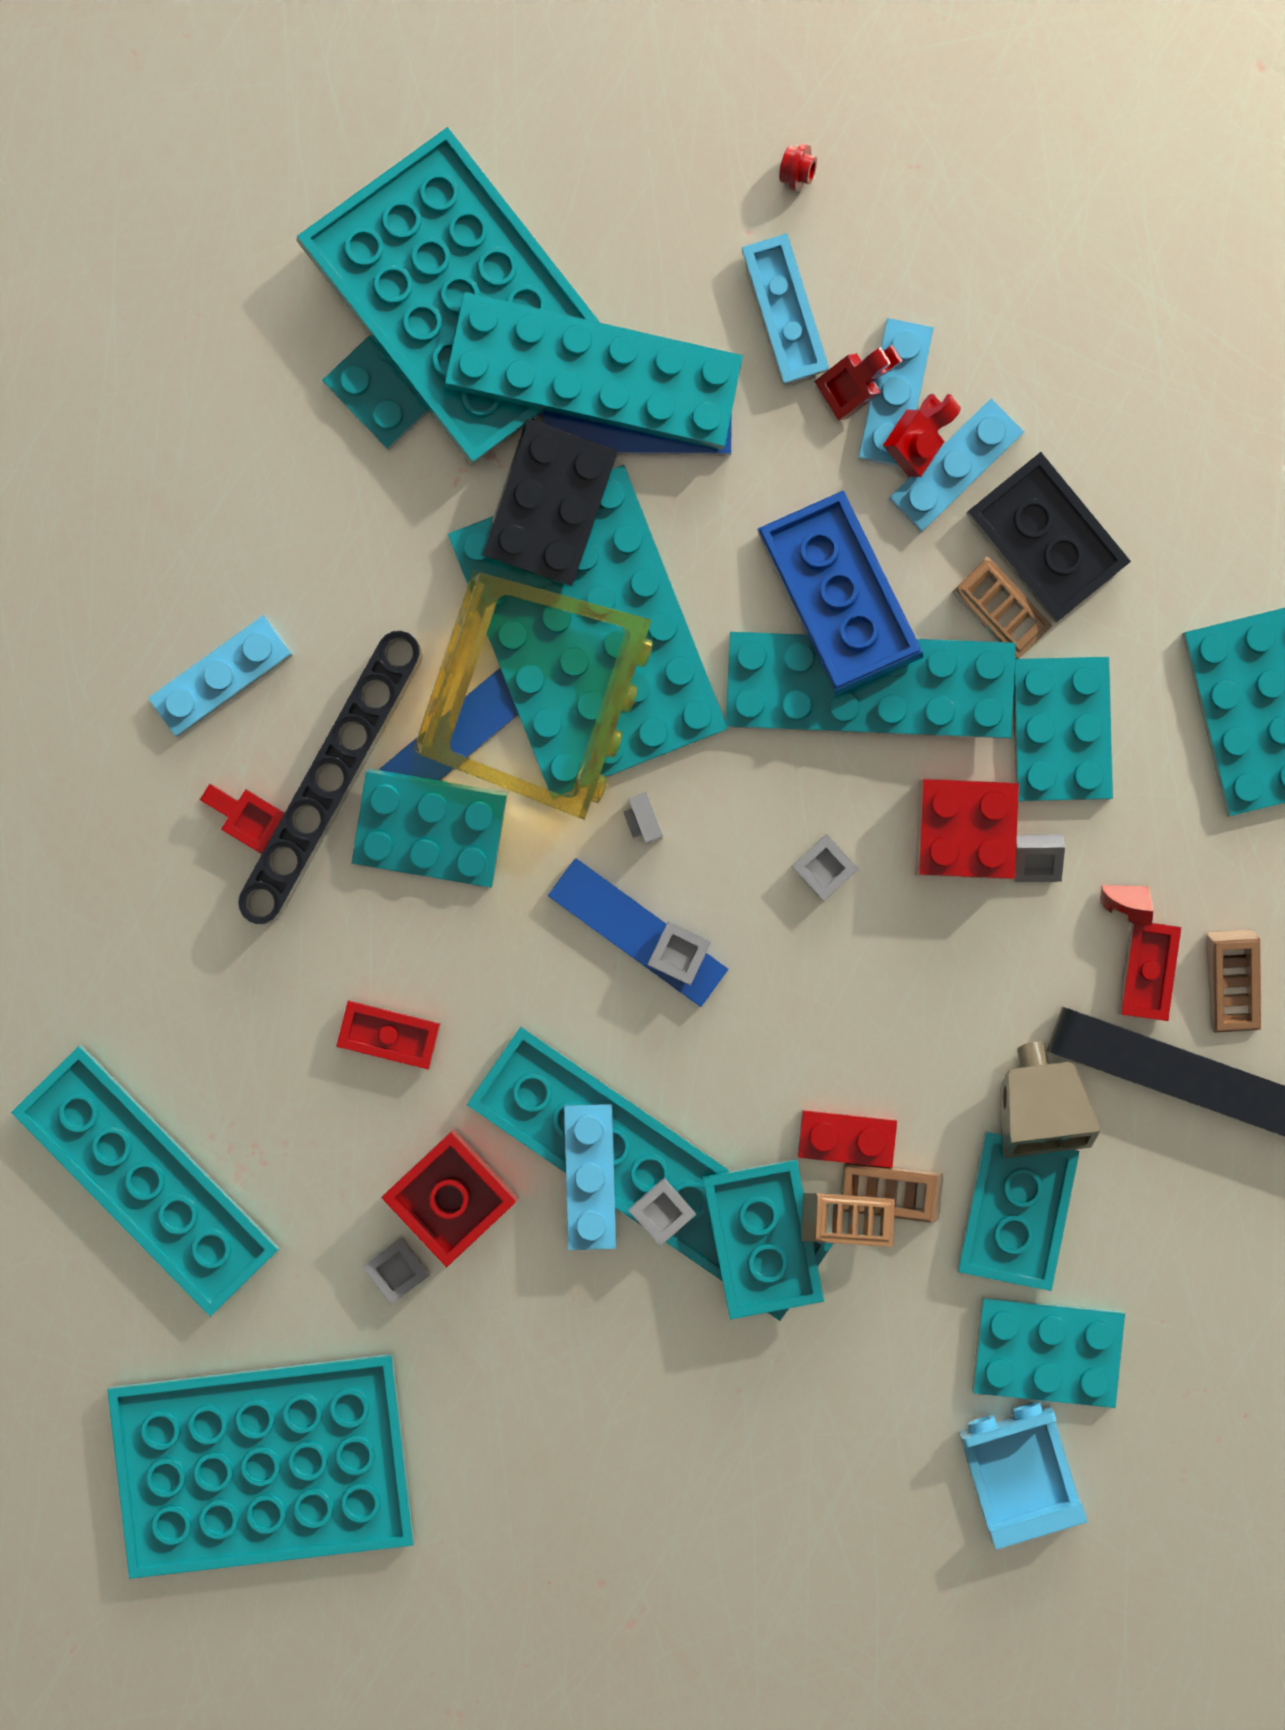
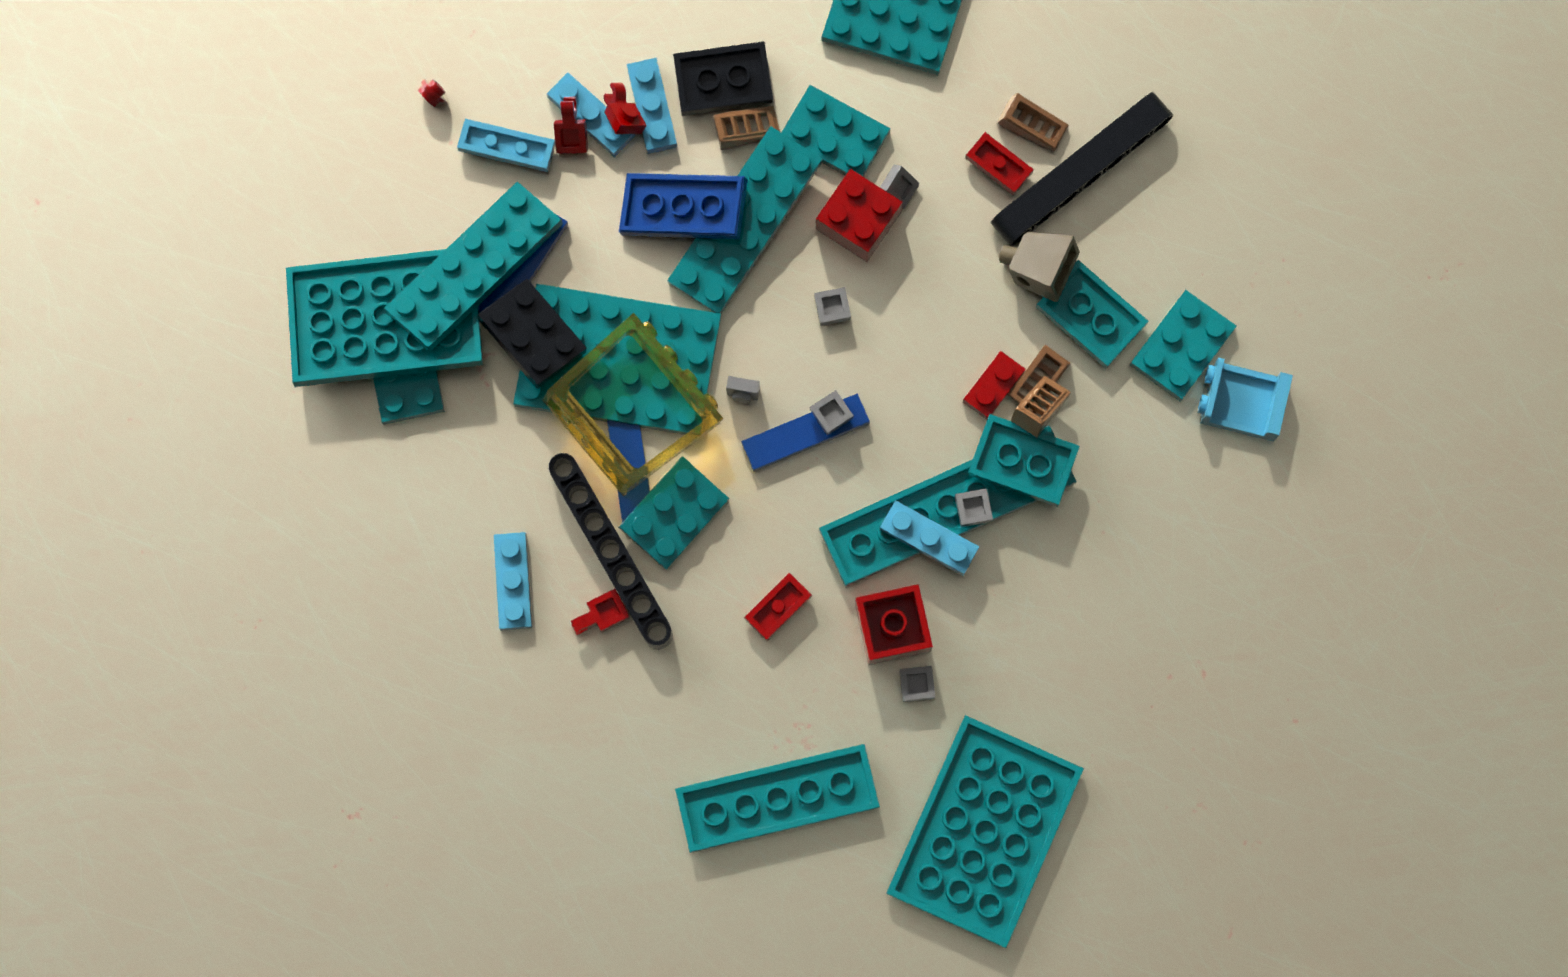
camera: 60 degrees left, 10 degrees down
tile [1100,885,1153,926] -> none

